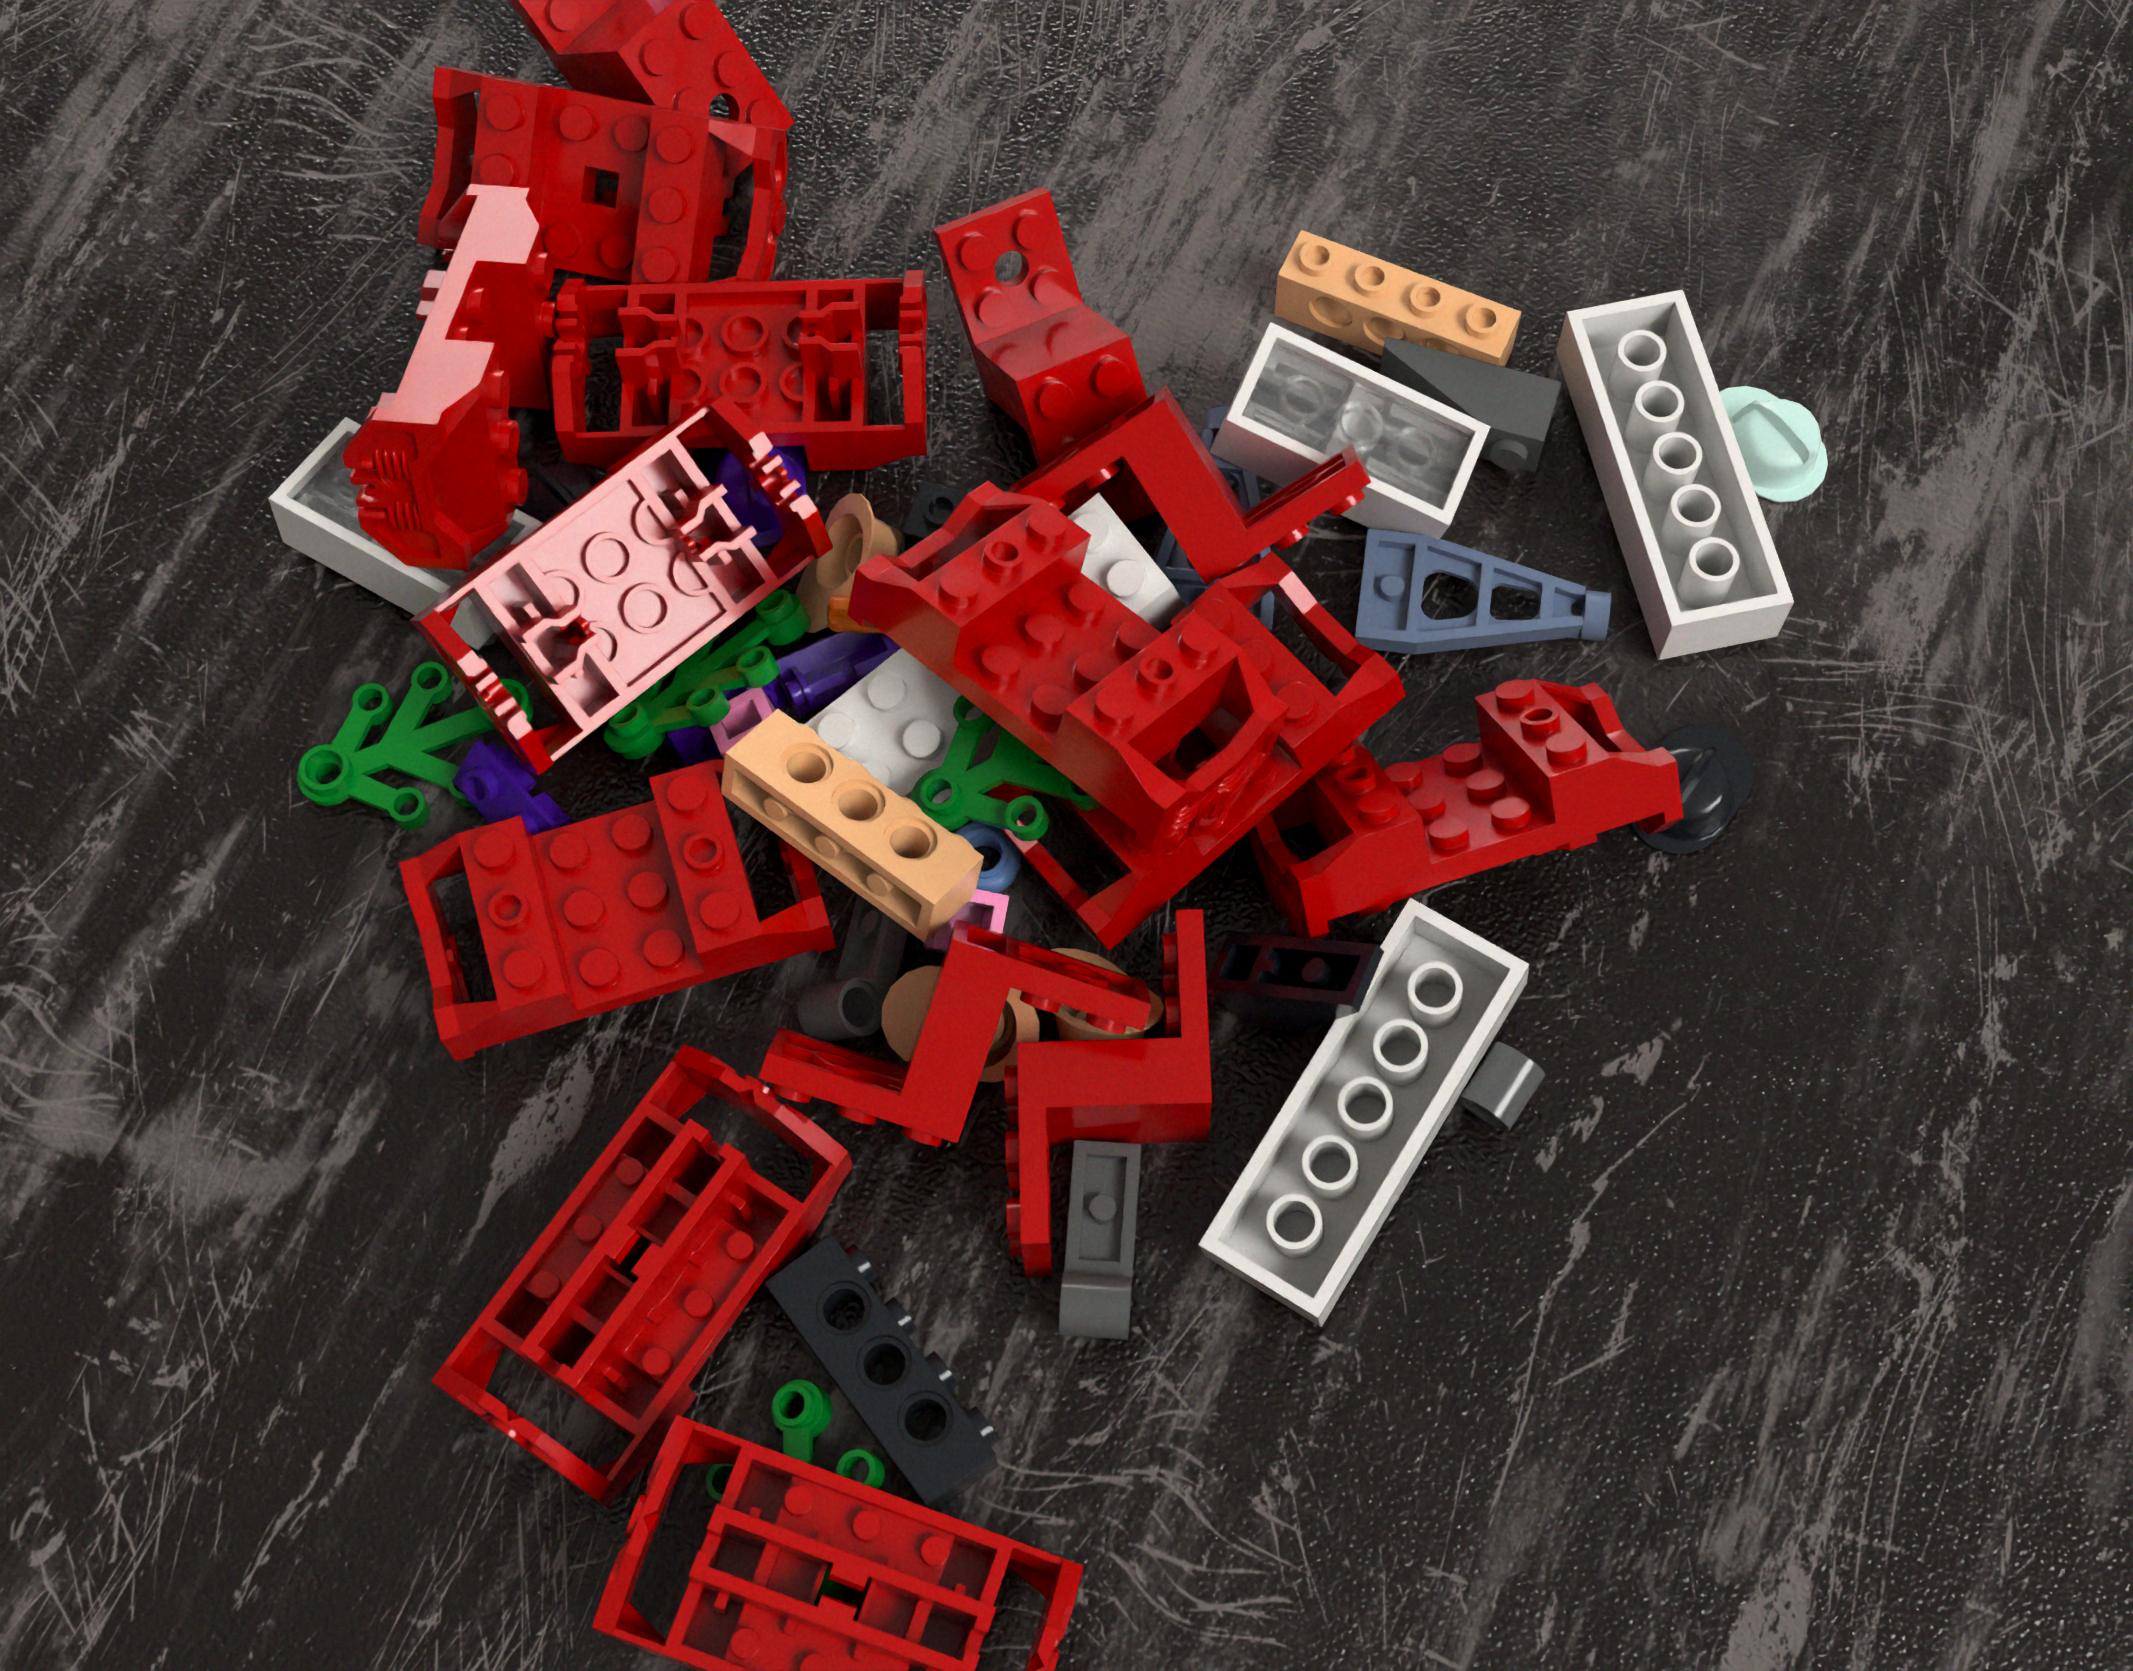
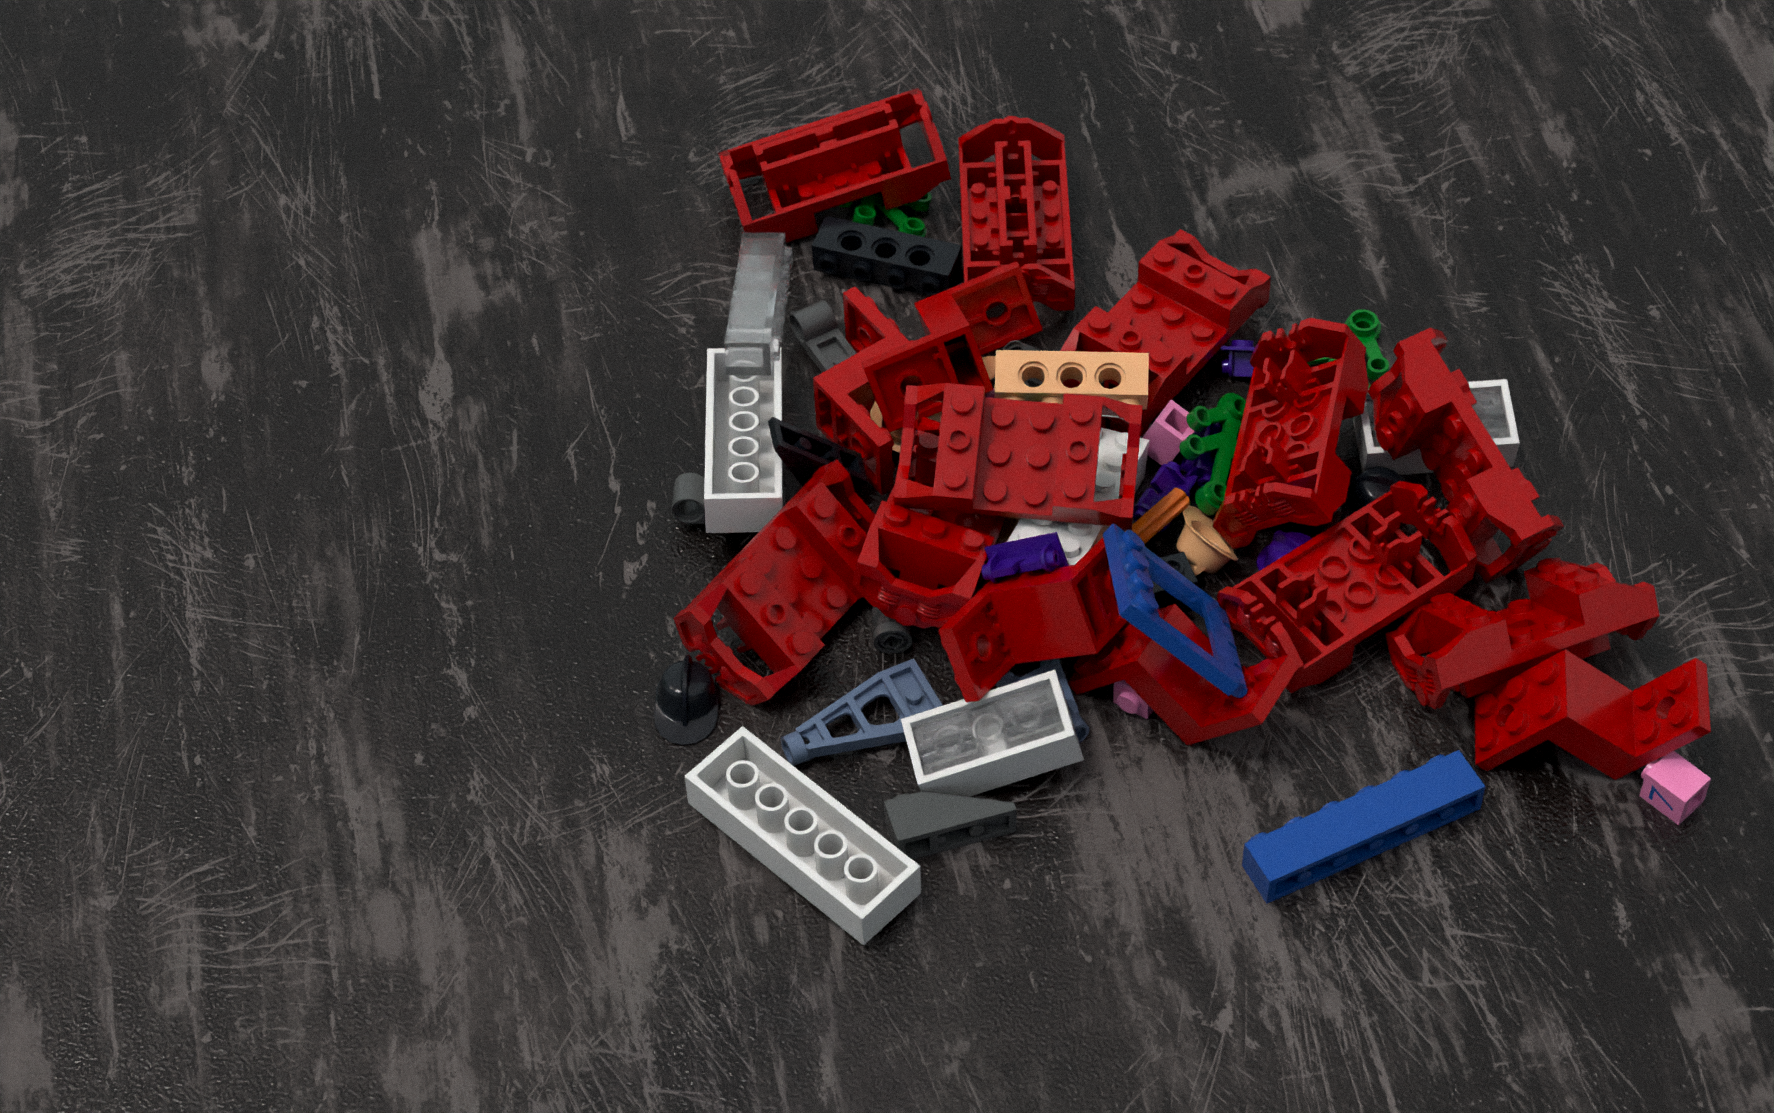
camera: 145 degrees right, 15 degrees down
light nougat brick [1274,230,1522,367] -> none
light aqua piece [1720,386,1828,503] -> none
none -> clear brick [724,232,793,376]
none -> dark purple hinge [982,532,1069,583]
none -> blue hinge [1103,523,1248,698]
none -> blue brick [1242,750,1485,904]

